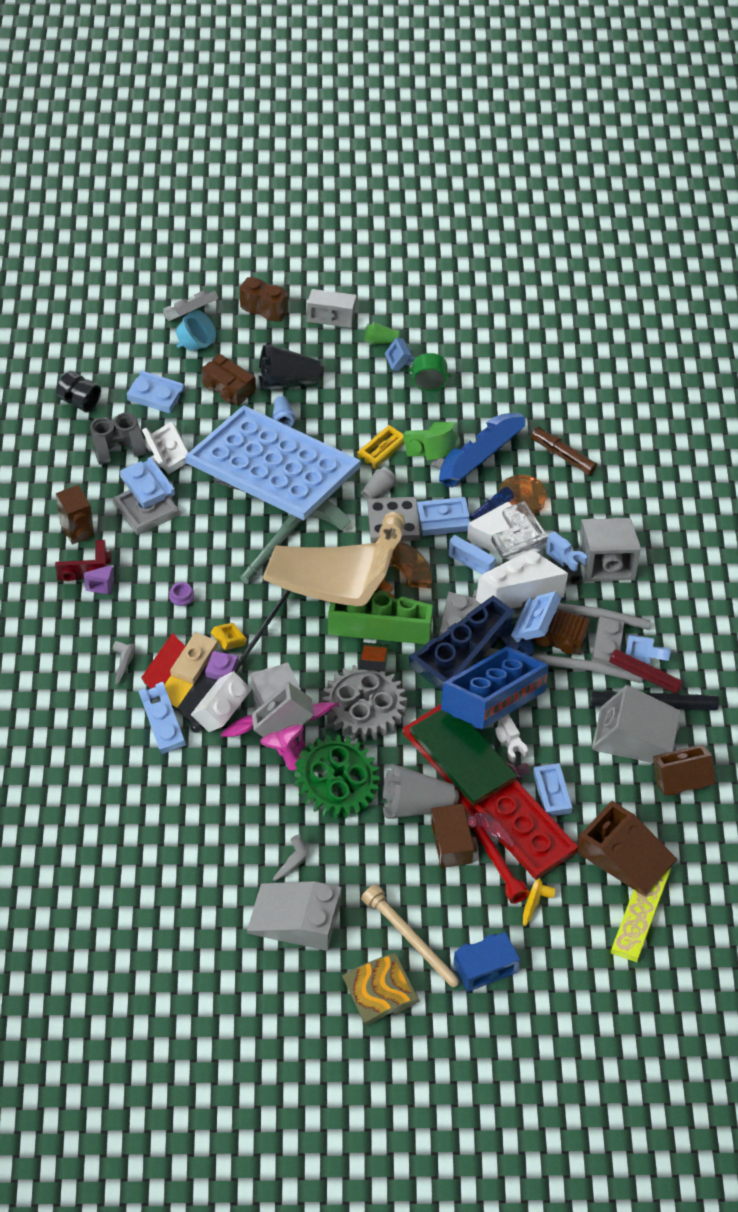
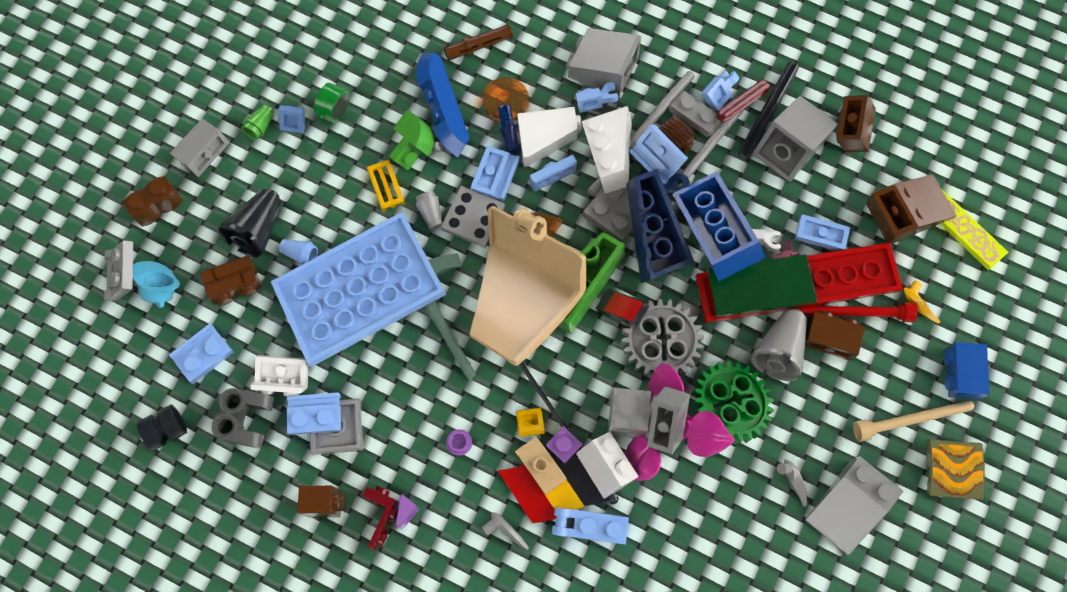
camera: 60 degrees left, 20 degrees up
clear pink bar [468,813,514,847] -> none
clear plate [491,501,548,559] -> none

